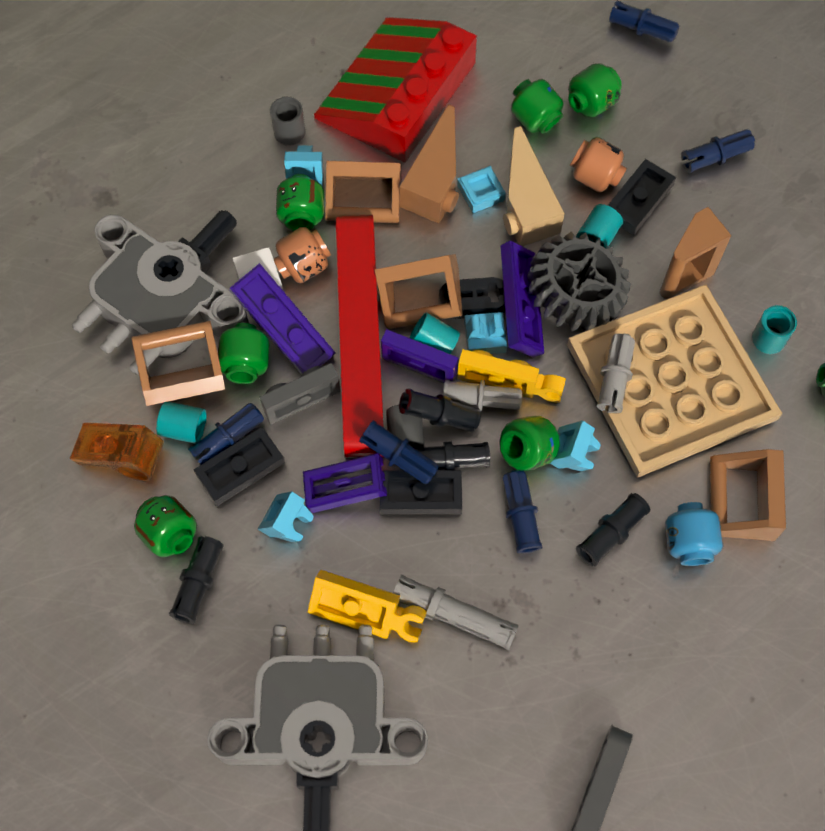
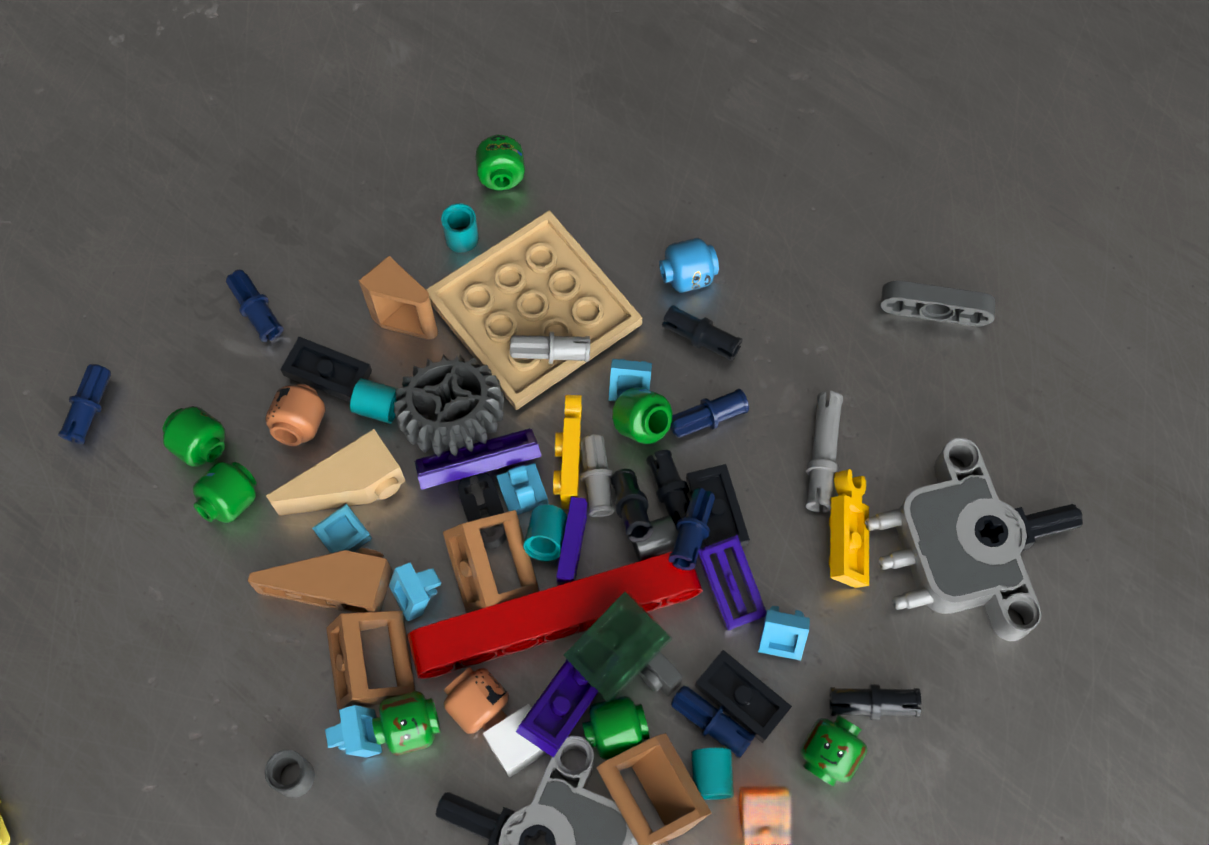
camera: 105 degrees left, 0 degrees up
red slope [314,17,477,163] -> none
medium nougat tile [710,449,786,541] -> none
none -> medium azure tile [389,562,441,622]
none -> clear green plate [564,592,673,702]

